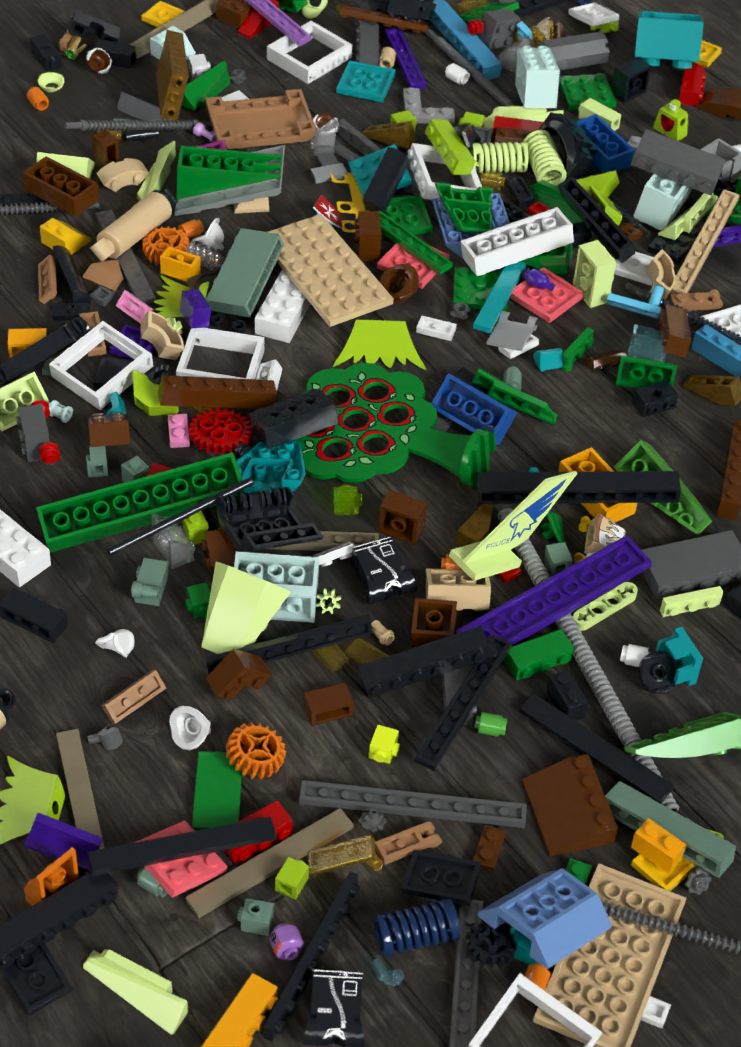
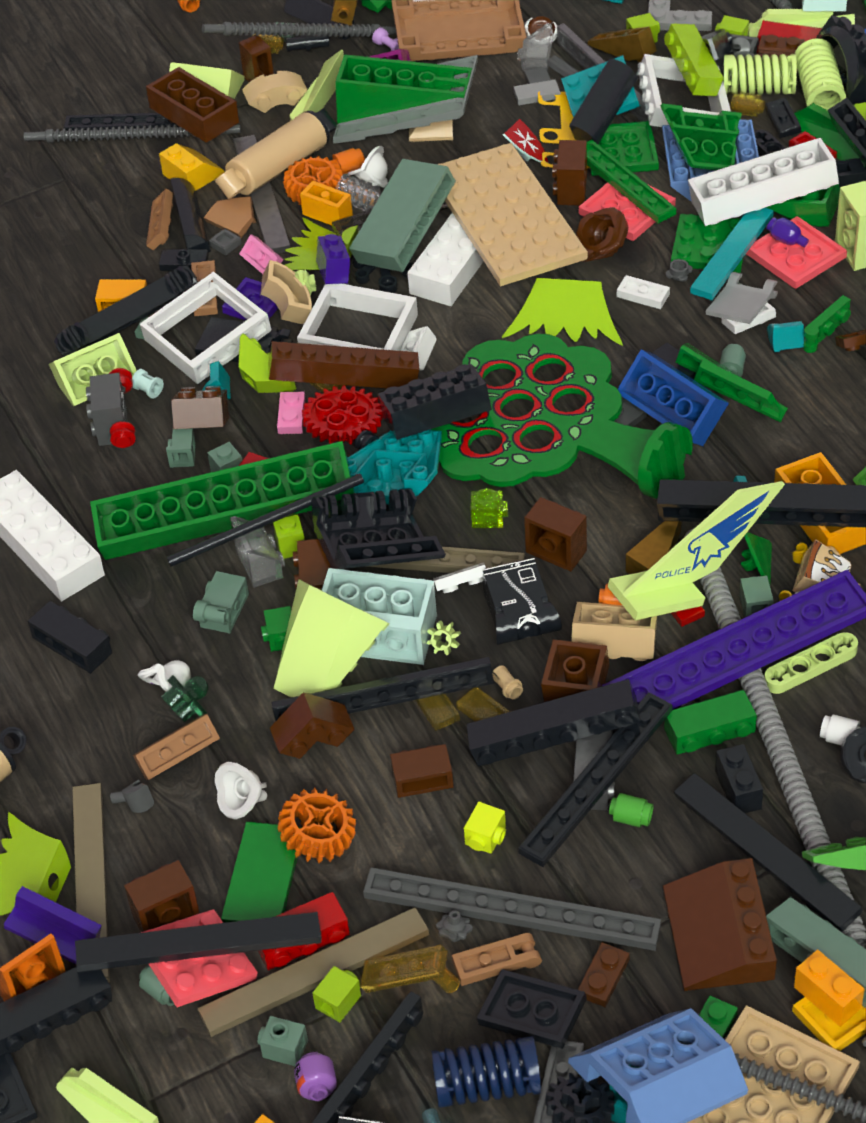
camera: 15 degrees right, 0 degrees up
none -> reddish brown brick [124,860,200,932]
none -> clear green hips [161,675,209,723]
none -> dark grey piece [732,37,755,59]

